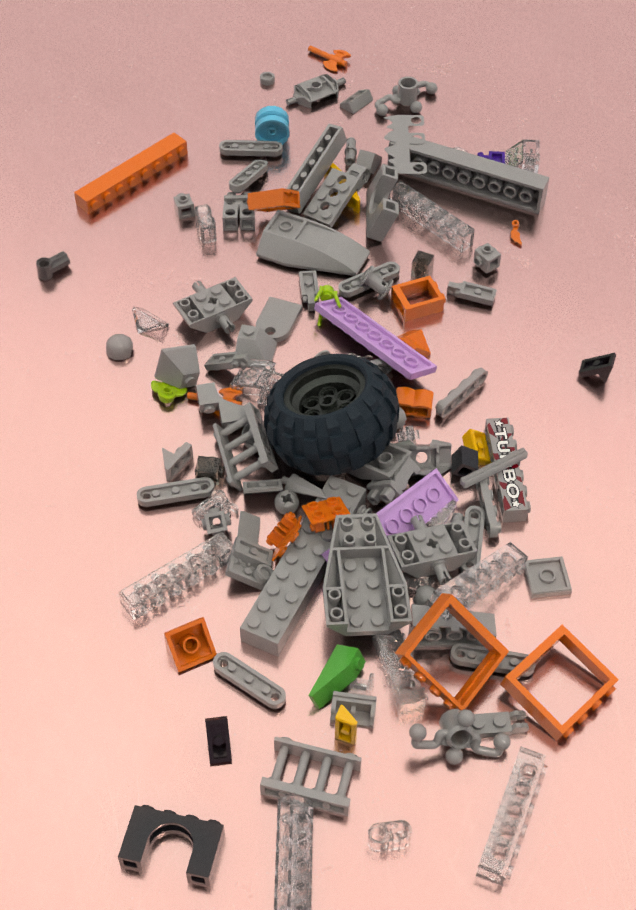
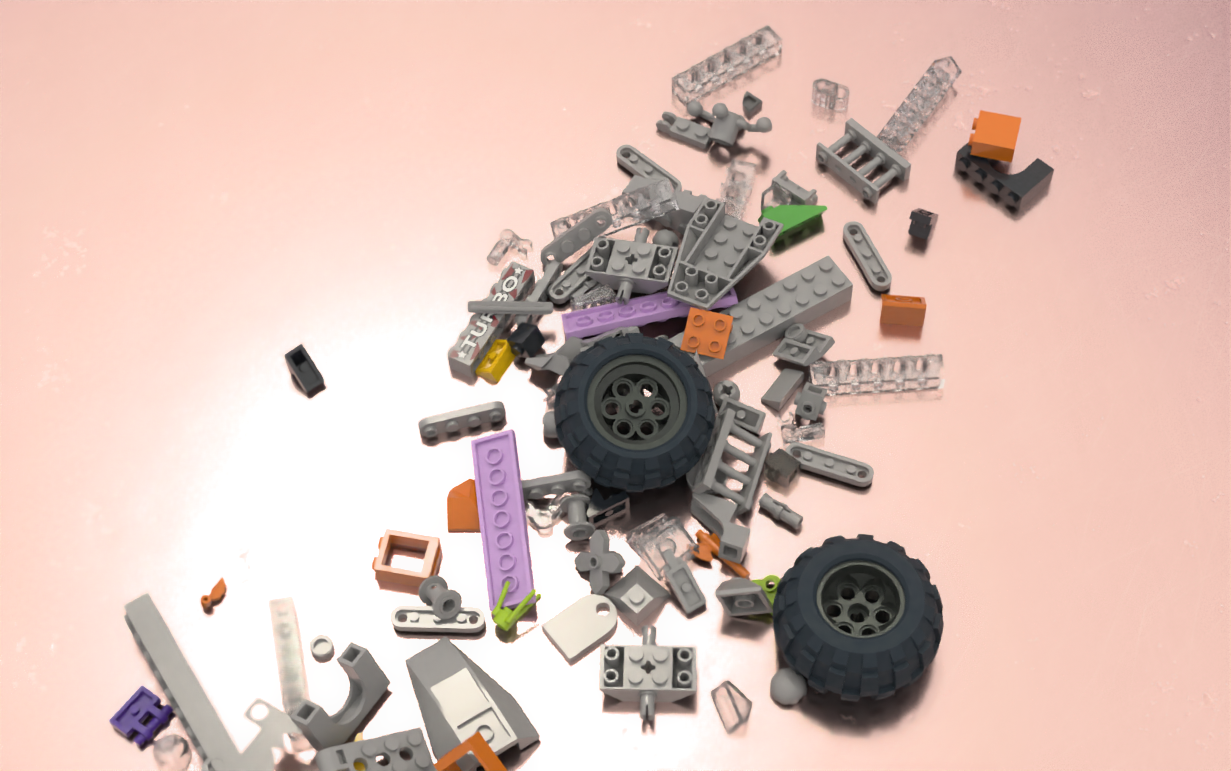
camera: 145 degrees left, 5 degrees up
light grey slope [162,442,193,482] -> none
orange hinge [266,512,302,561] -> none
light grey hinge [299,270,319,311] -> none
yellow slope [335,705,358,745] -> none
orange window [395,593,509,710] -> none
orange brick [396,387,434,418] -> none
clear smoke brick [411,250,434,278] -> none
light grey hinge [447,281,497,306] -> none
light grey brick [473,243,501,274] -> none
orange window [500,624,619,741] -> none
clear slope [505,139,540,174] -> none
light grey tile [522,556,572,598] -> none
none -> tile [309,635,334,660]
none -> clear bar [486,228,533,266]
none -> light grey plate [540,208,612,266]
none -> light grey plant [574,530,626,595]
none -> dark grey tile [742,91,763,117]
none -> light grey pin [758,493,804,529]
none -> black wheel [772,533,944,702]
none -> orange brick [968,110,1021,163]

